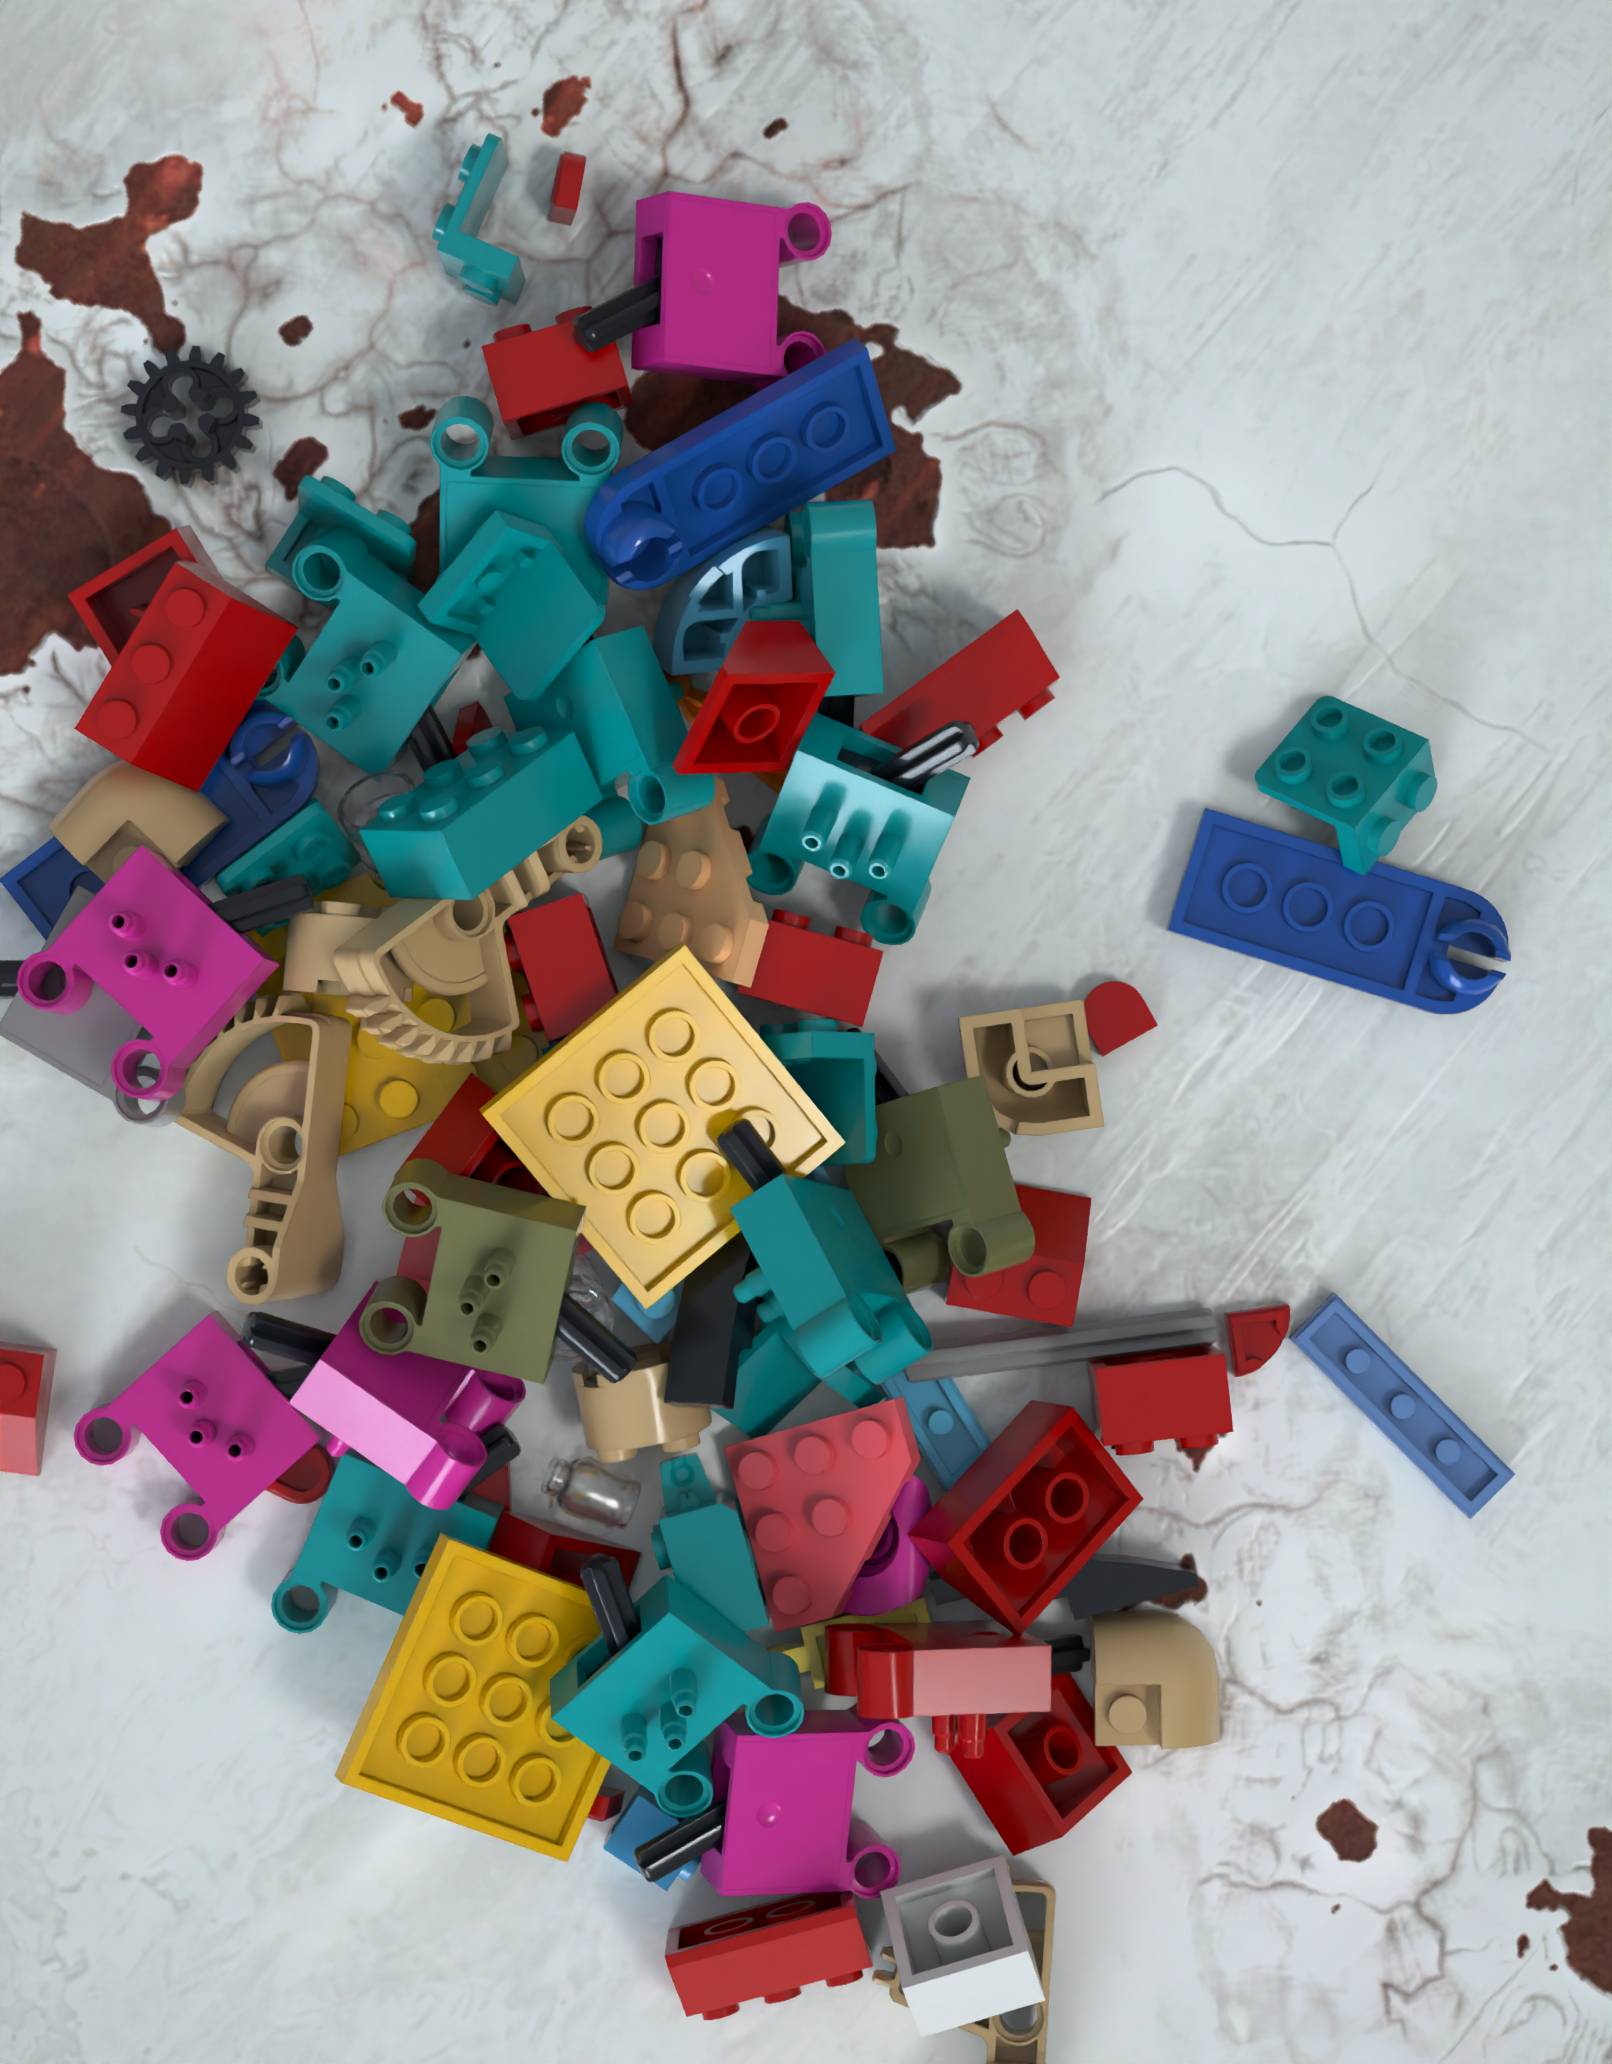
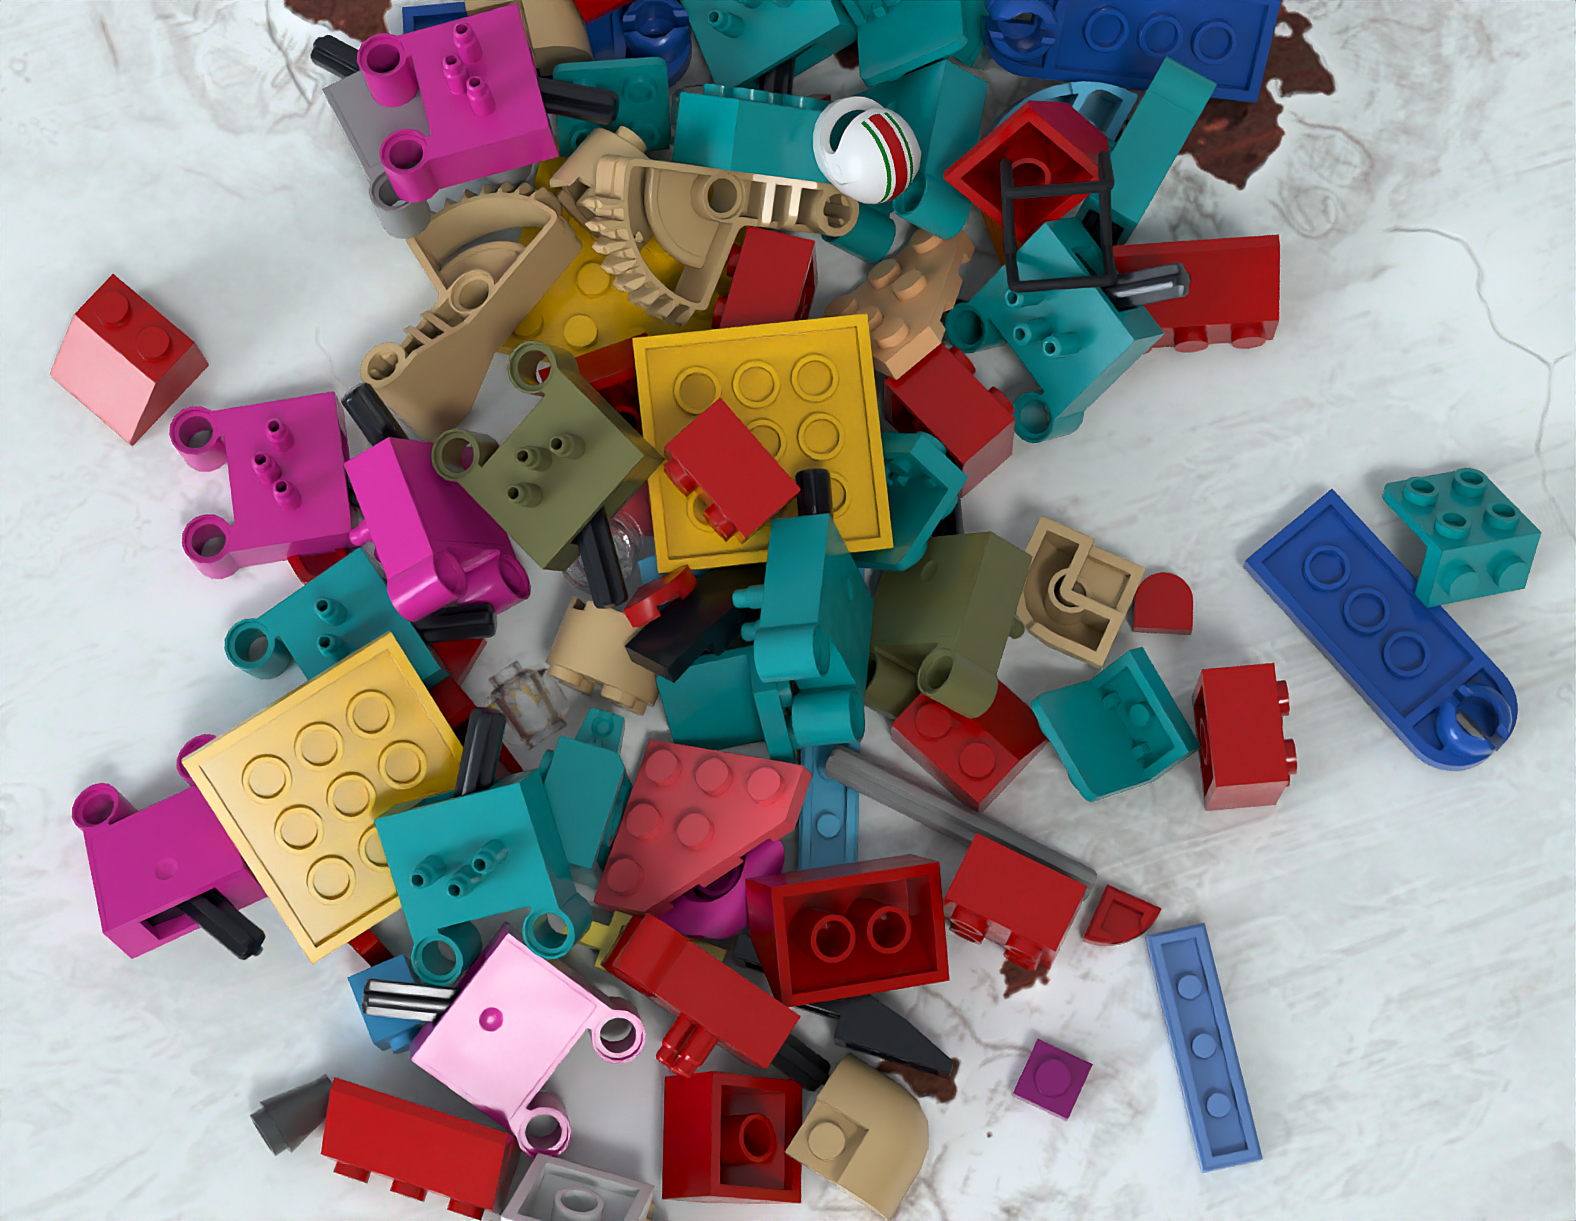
camera: 45 degrees right, 15 degrees down
none -> dark pink piece [72,734,268,960]
none -> dark grey cone [250,1074,332,1156]
none -> red tile [623,564,698,628]
none -> red brick [663,397,801,545]
none -> white helmet [813,96,922,204]
none -> black piece [1000,150,1117,293]
none -> magenta plate [1012,1039,1093,1122]
none -> teal bracket [1031,647,1202,802]
none -> red brick [1191,663,1297,811]

